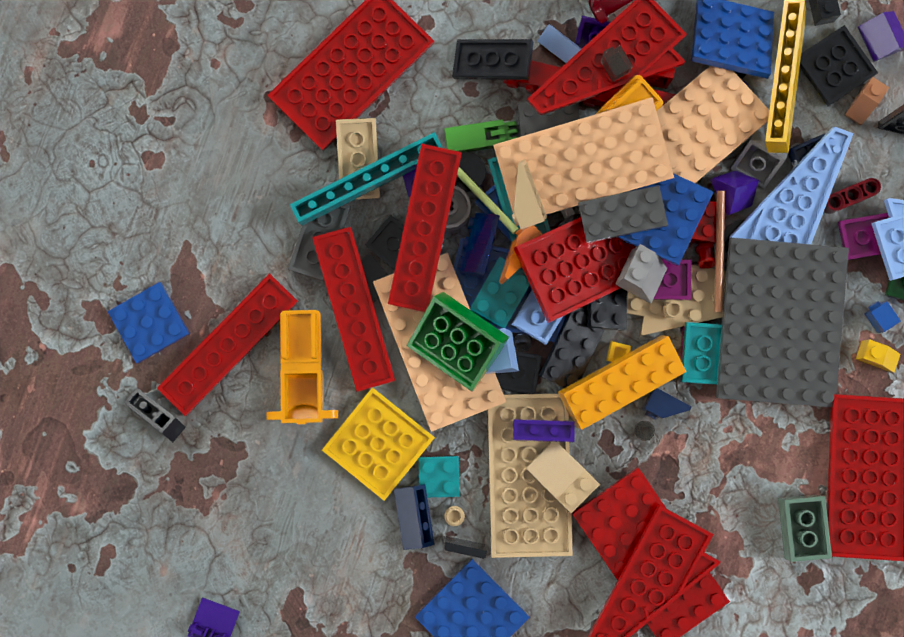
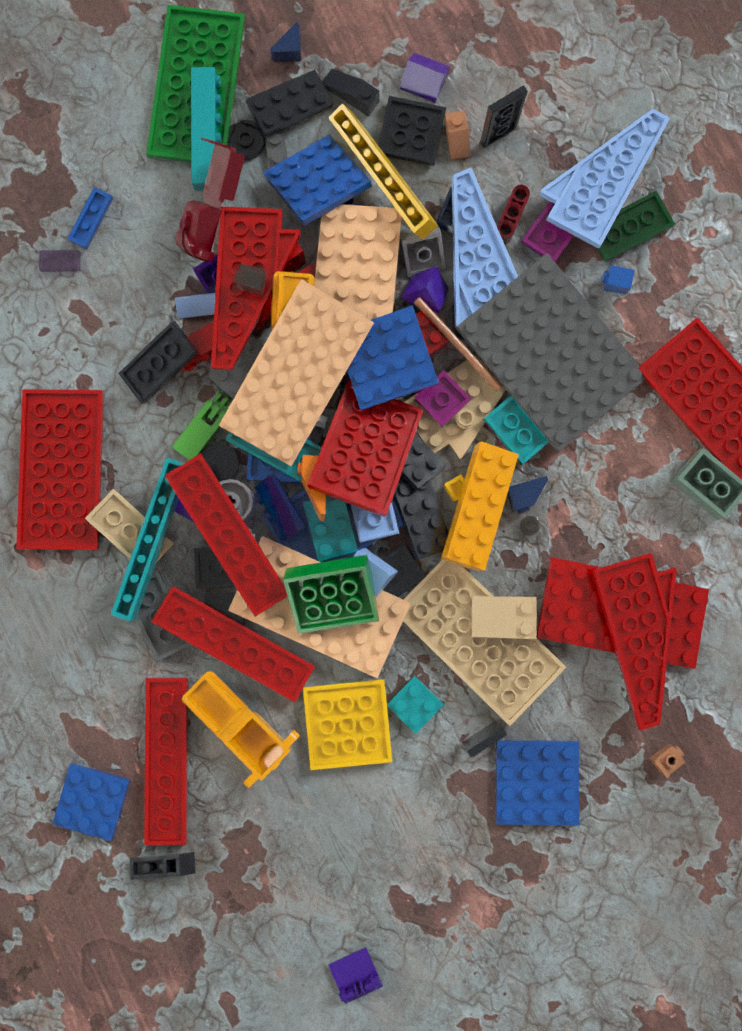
camera: 40 degrees left, 0 degrees up
dark blue brick [394,484,435,550] -> none
tan plate [444,506,465,526] -> none
yellowish green bar [457,167,519,234] -> none
tan slope [512,159,547,230] -> none
dark purple plate [513,419,575,442] -> none
dark grey plate [578,186,668,243] -> none
light grey slope [616,244,667,303] -> none
red bush [696,243,715,269] -> none
yellow slope [855,339,901,373] -> none

